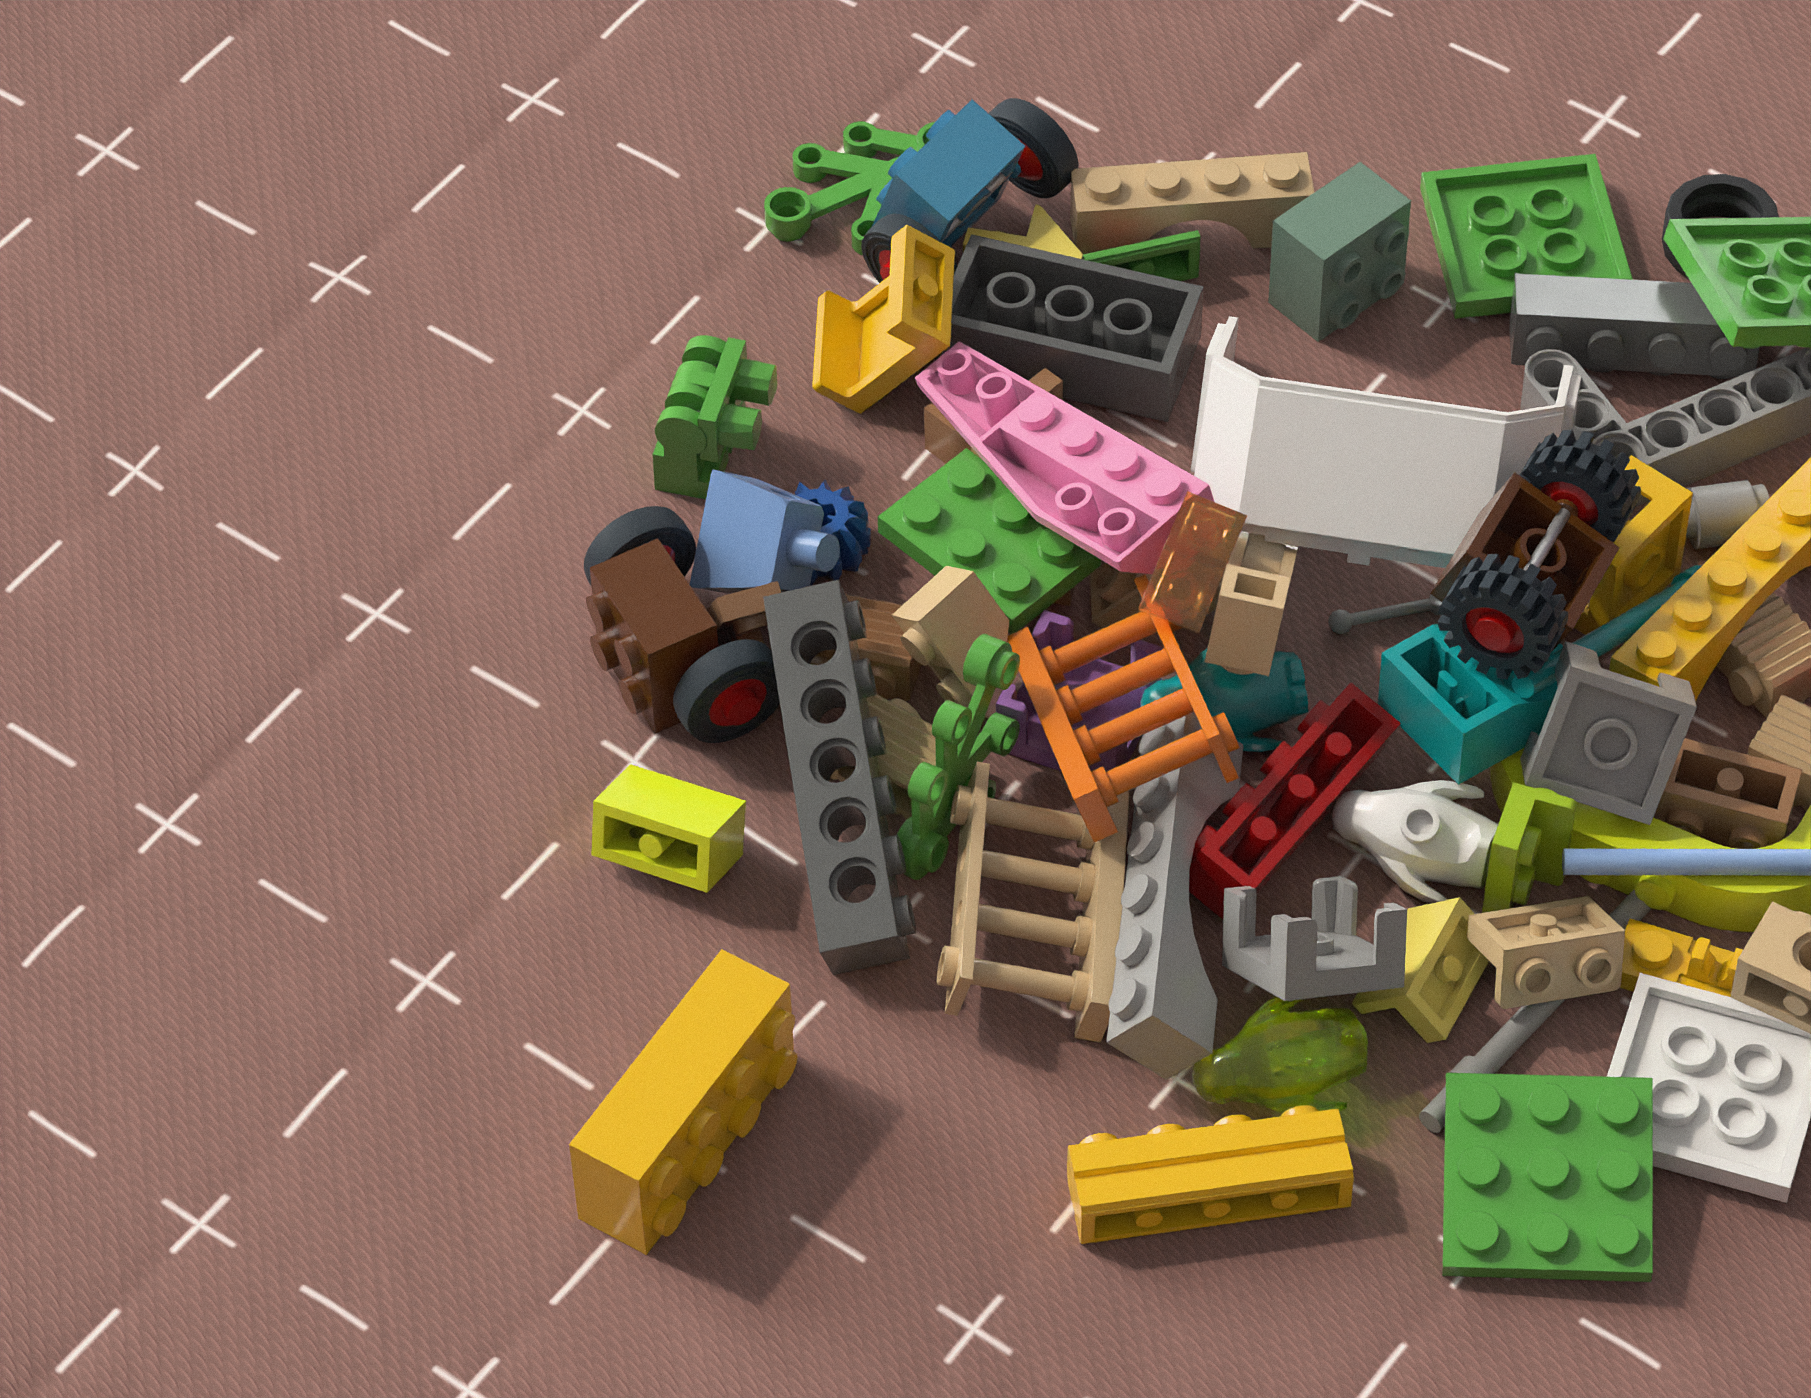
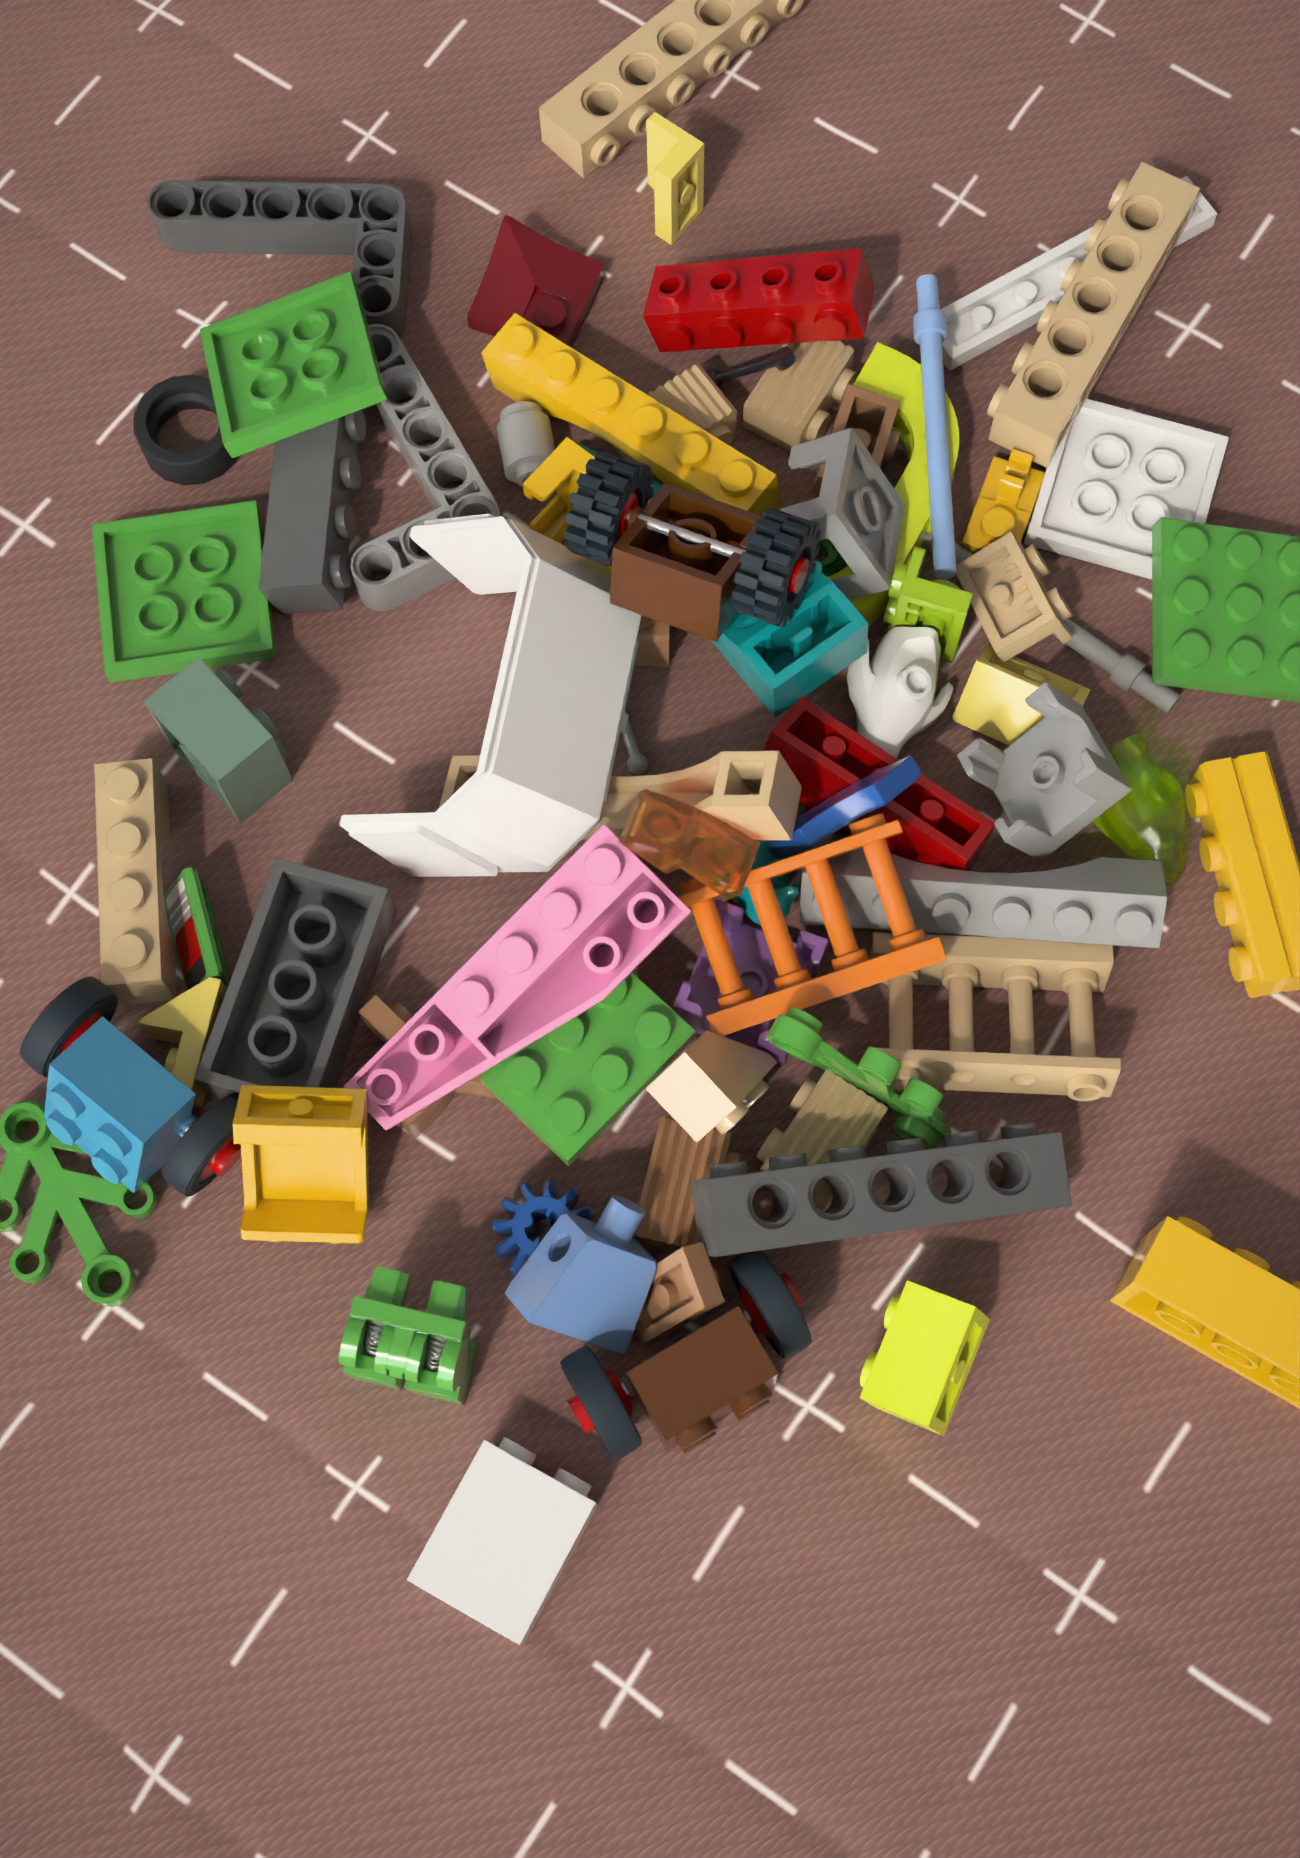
camera: 90 degrees left, 20 degrees up
none -> white brick [407,1437,598,1645]
none -> blue tile [765,755,922,859]

